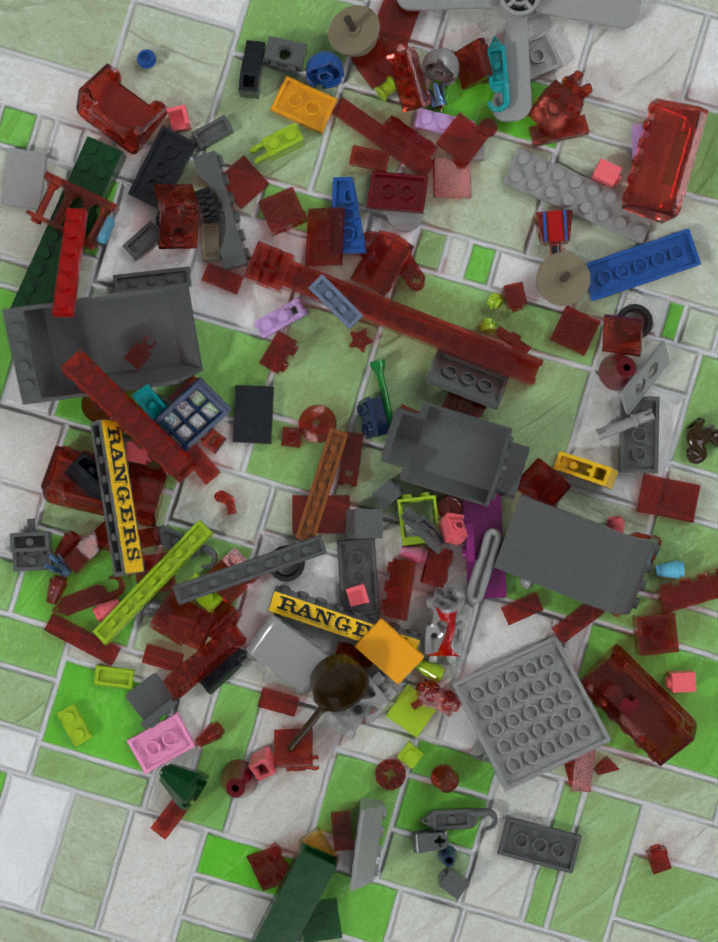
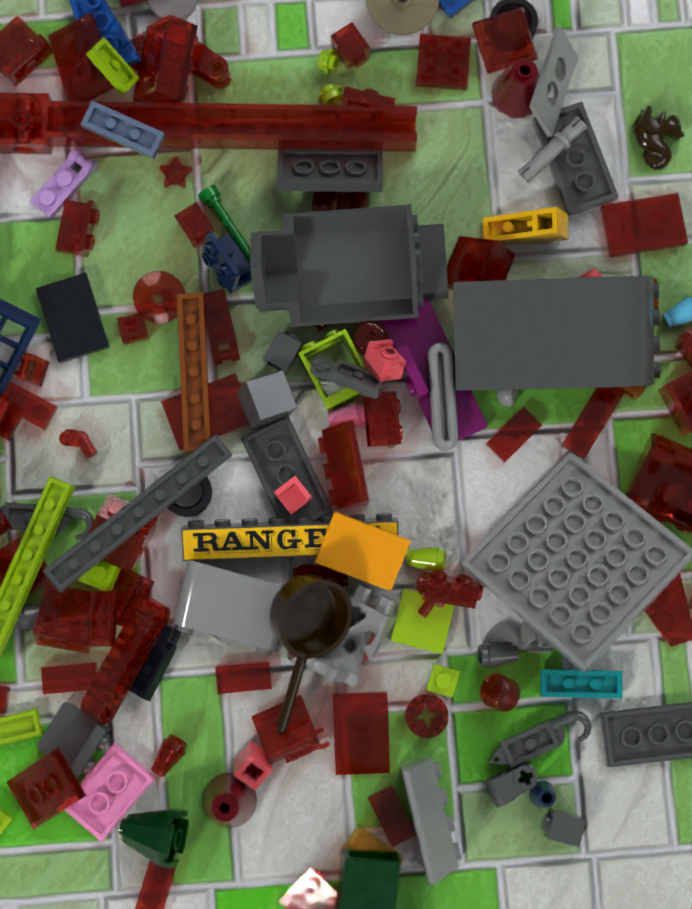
camera: 25 degrees left, 5 degrees down
light grey hips [424,585,464,663] -> none
none -> clear red plate [6,747,87,830]
none -> lime plate [86,37,139,96]
none -> clear red brick [174,202,216,248]
none -> clear red slope [332,691,390,775]
none -> dark grey cone [477,642,519,669]
none -> teal plate [540,669,623,699]

